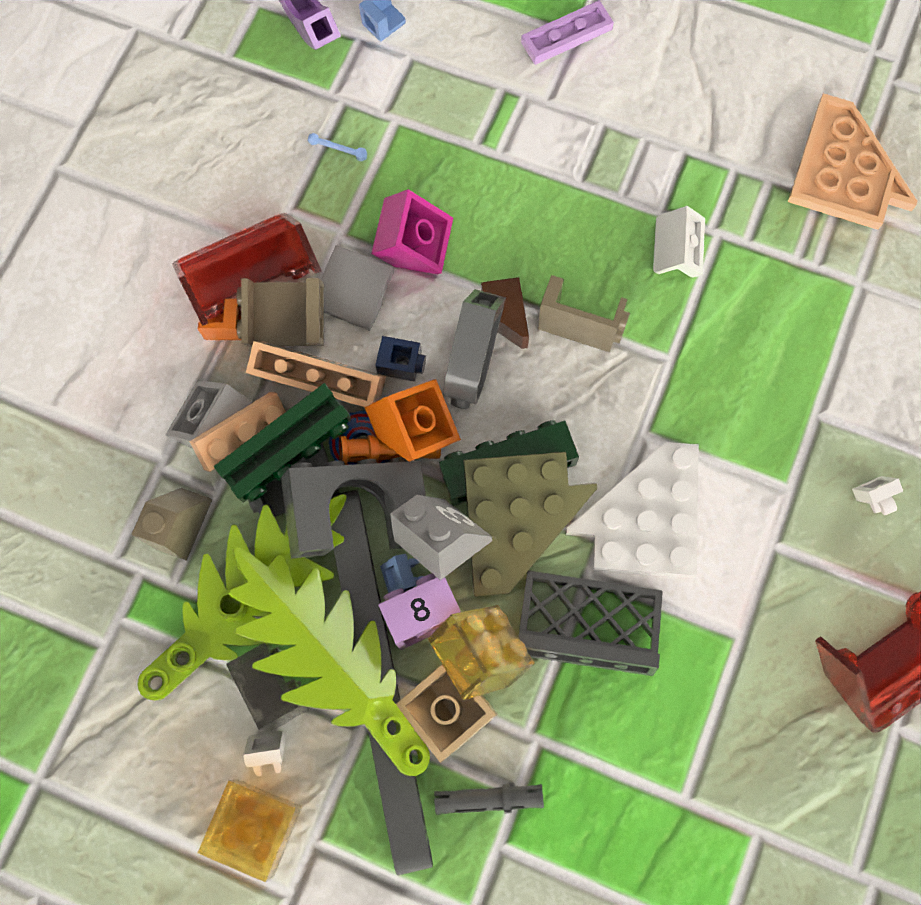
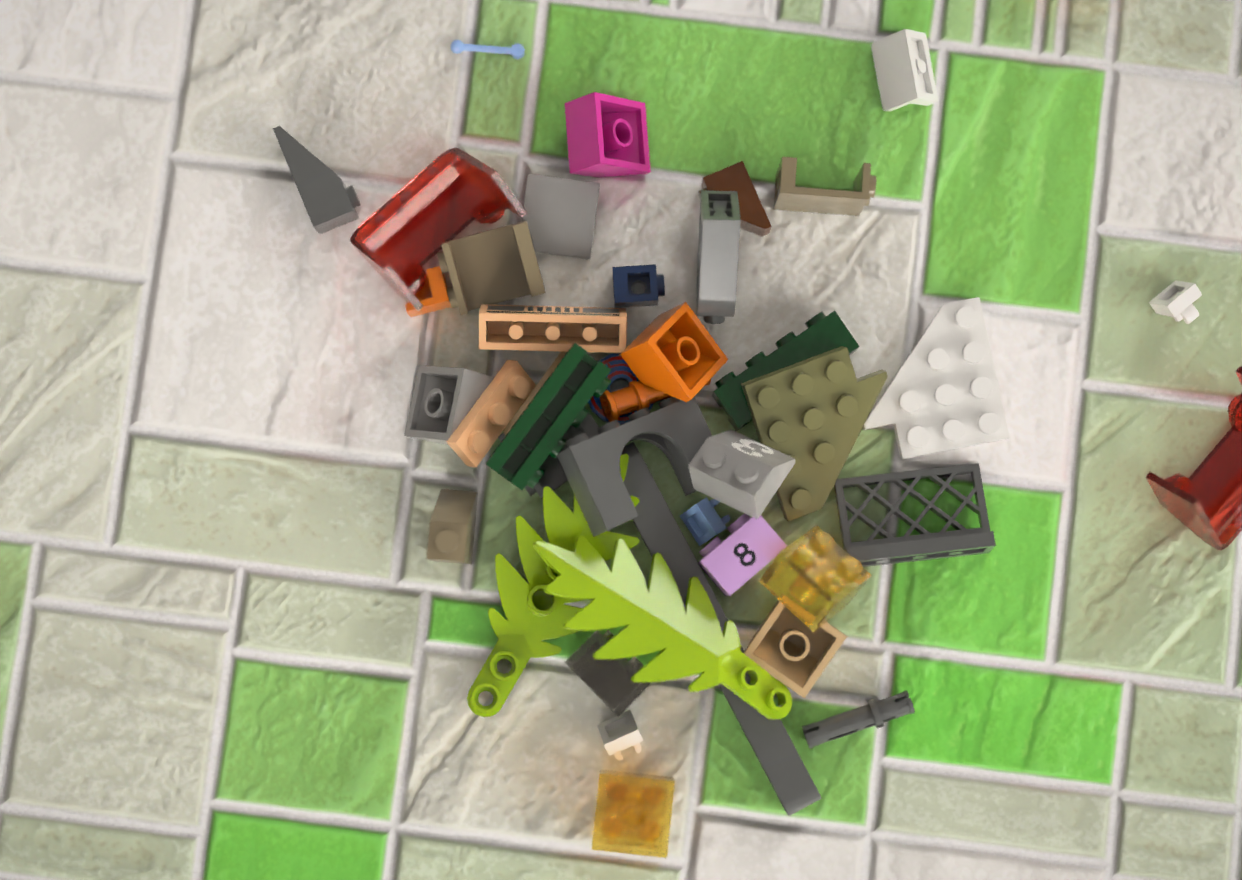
camera: 20 degrees left, 10 degrees up
none -> dark grey slope [273,126,361,235]

